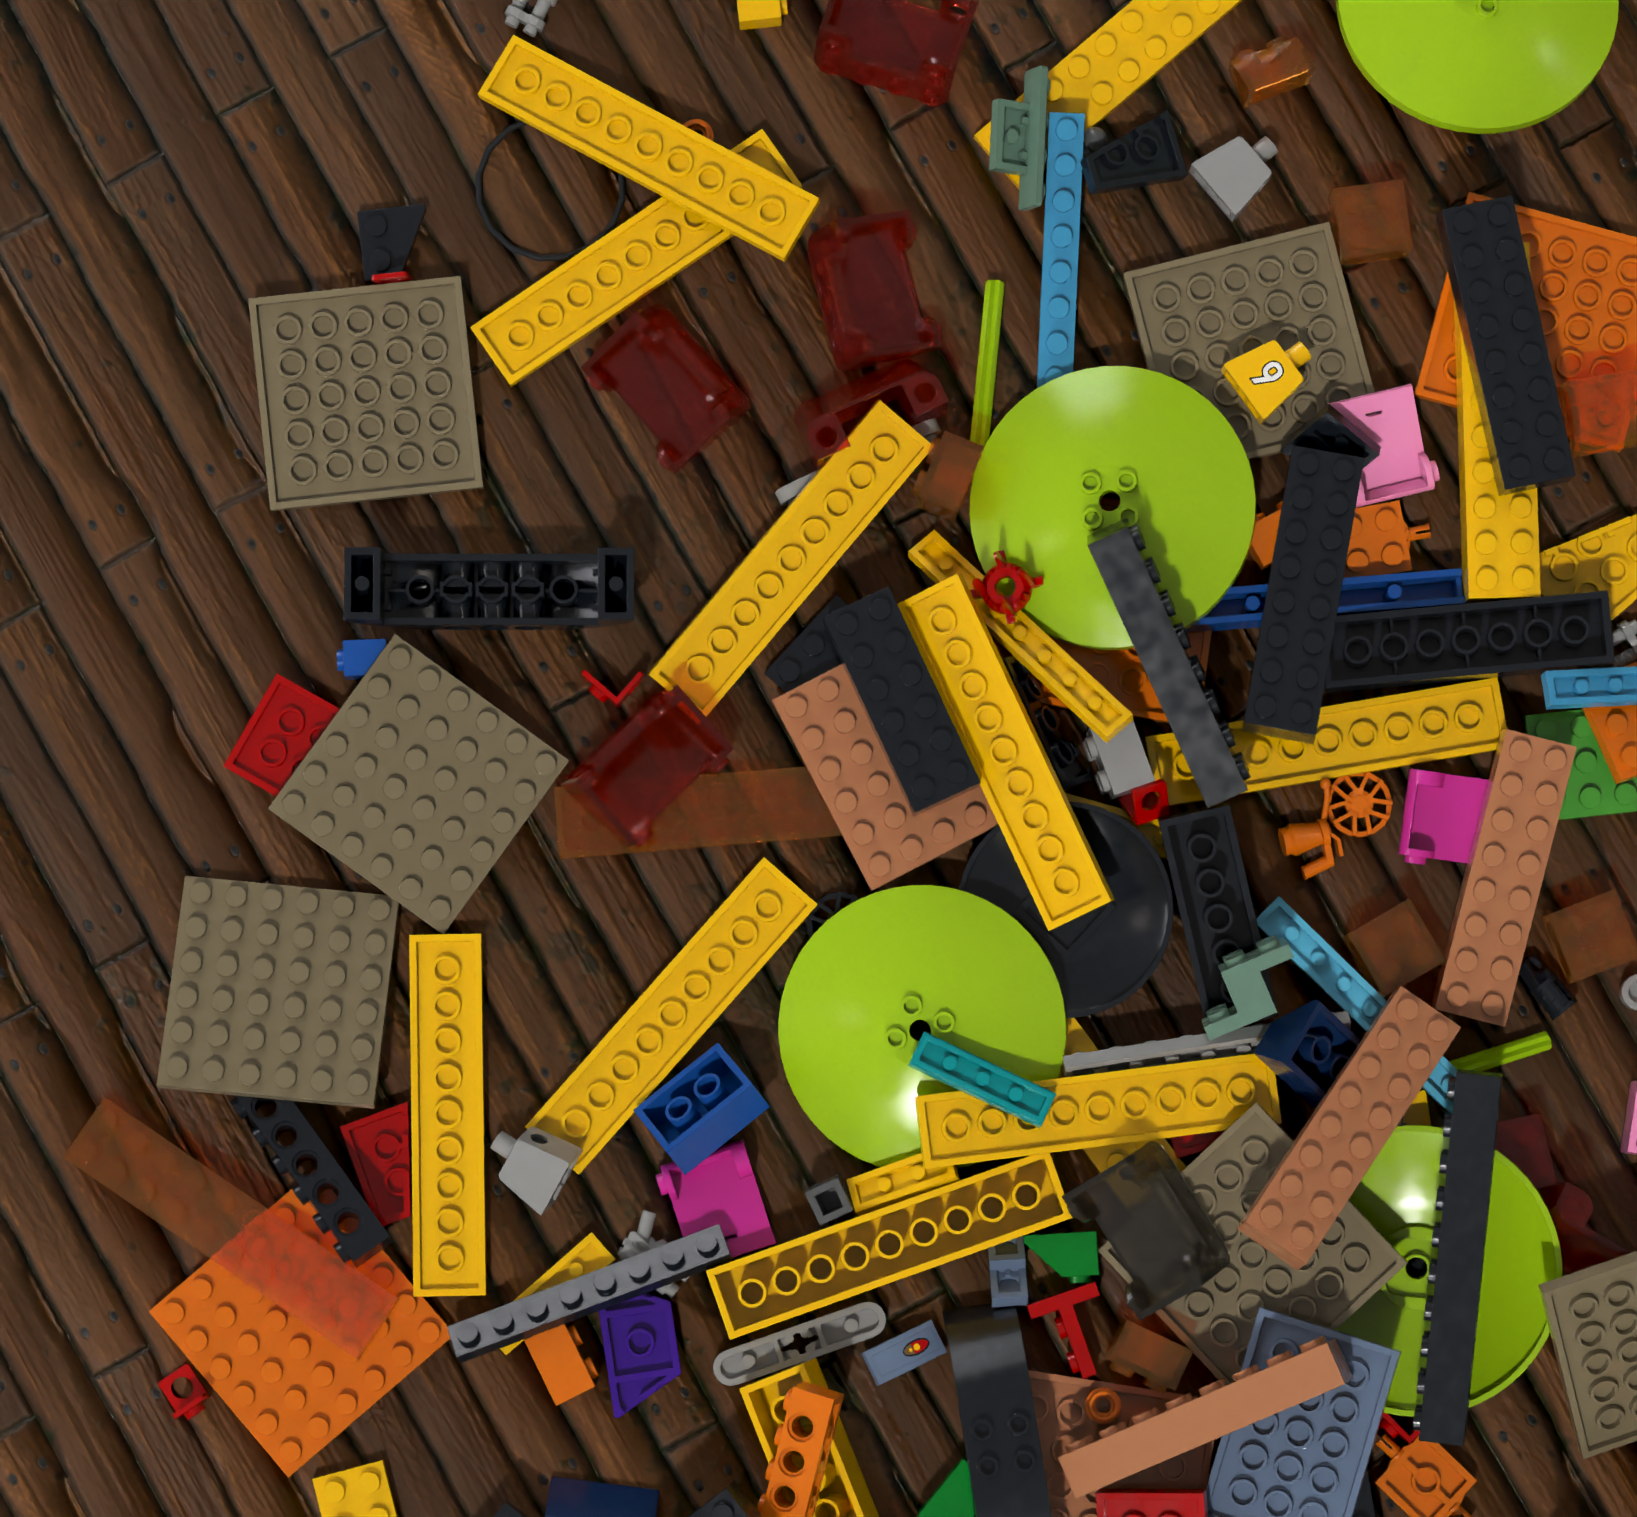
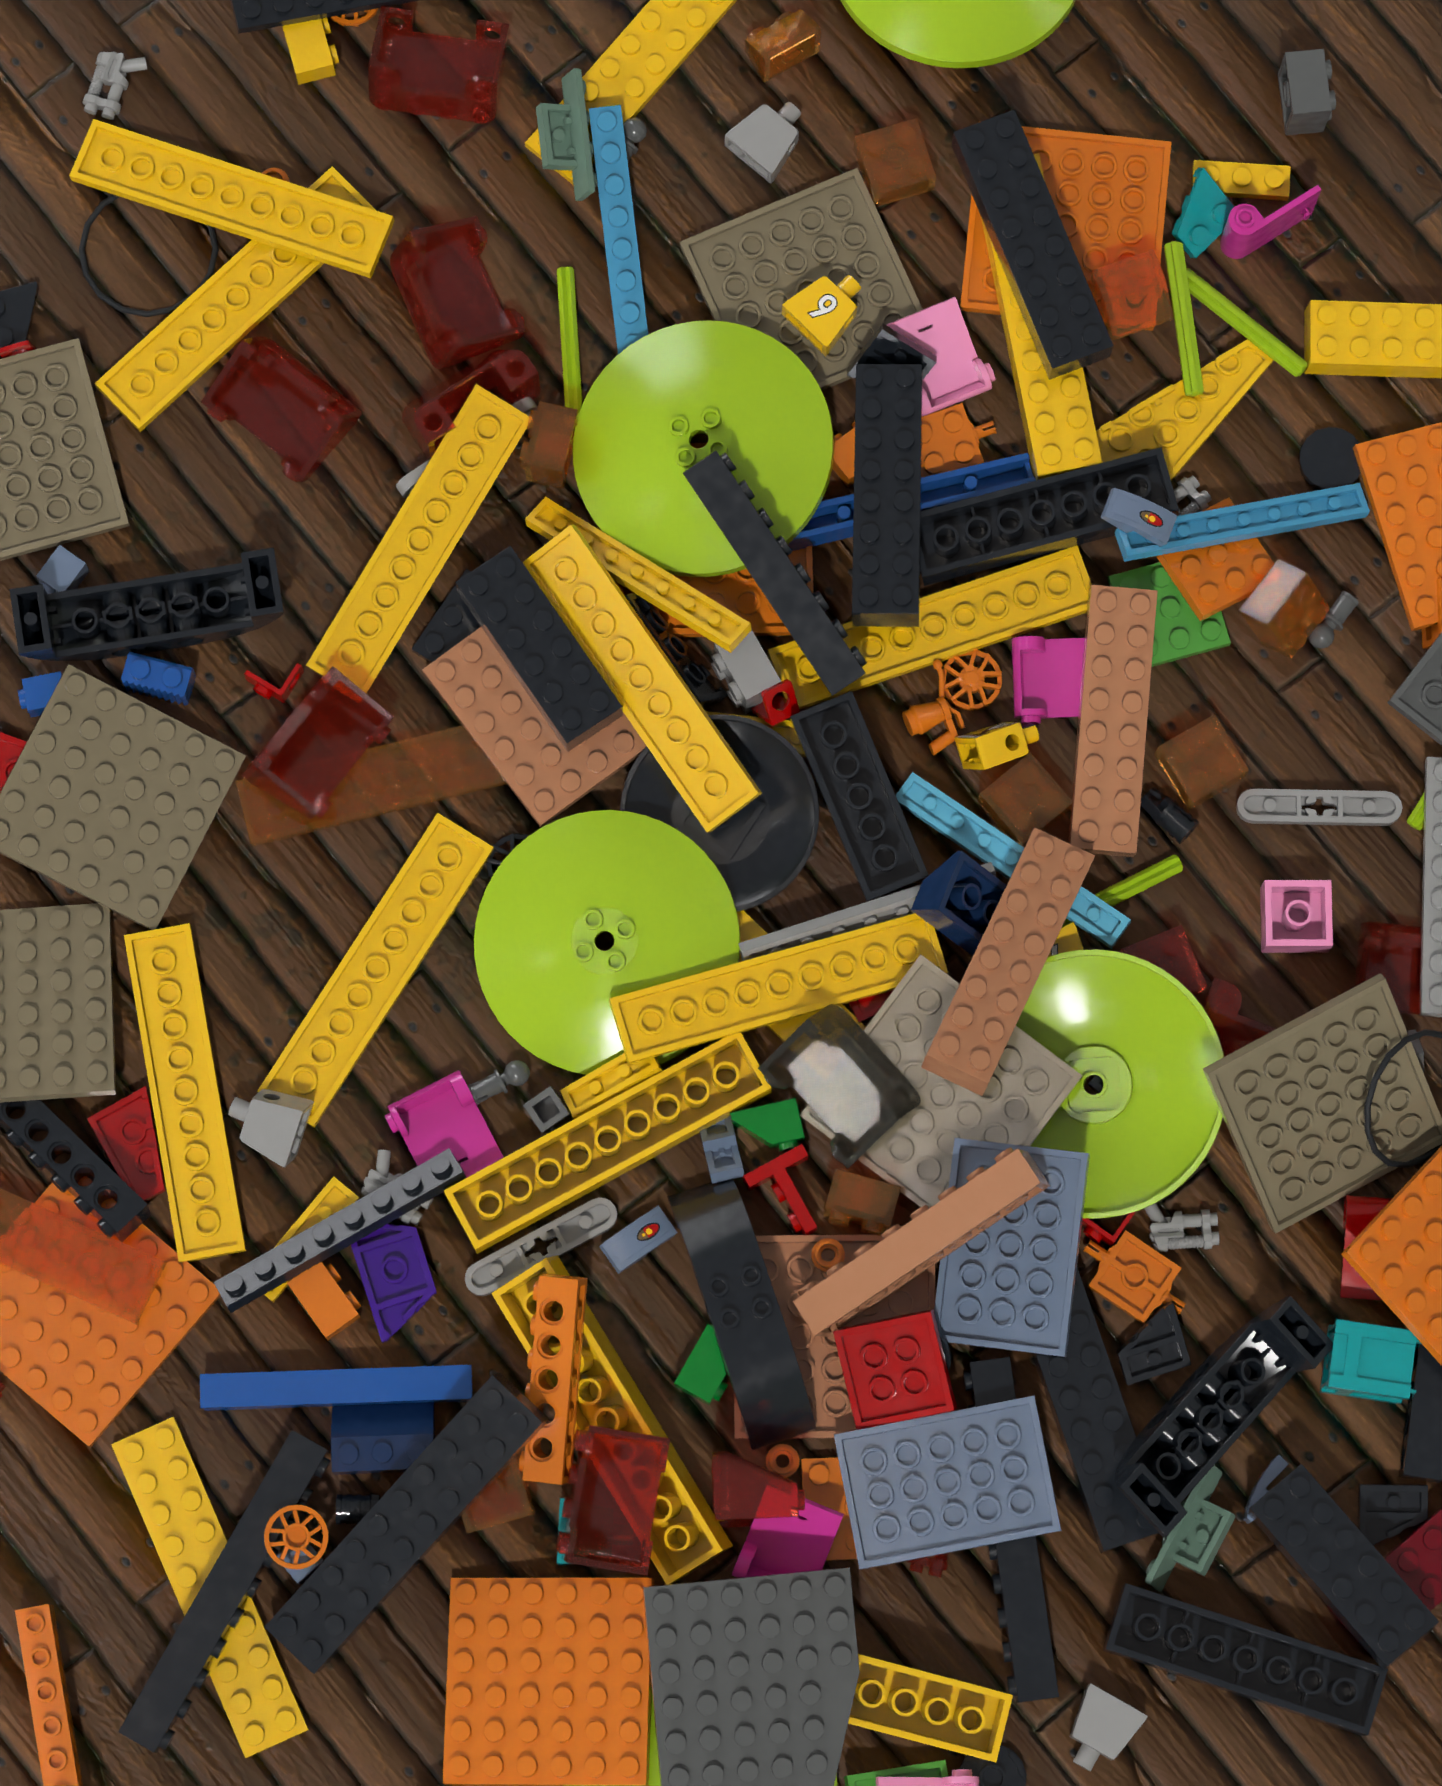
camera: 10 degrees left, 5 degrees down
blue brick [633,1042,770,1175] -> none
teal tile [908,1031,1056,1128] -> none
red piece [970,550,1044,624] -> none
black wing [1080,110,1188,195] -> none
sand green bracket [1201,935,1294,1041] -> none
black brick [1413,1069,1503,1446] -> none
none -> sand blue brick [36,545,90,594]
none -> blue brick [121,652,196,706]
none -> blue tile [200,1365,473,1411]
none -> dark grey pin [467,1060,530,1105]
none -> yellow torso [954,722,1039,770]
none -> sand blue slope [1100,488,1177,547]
none -> light grey piece [1144,1204,1220,1252]

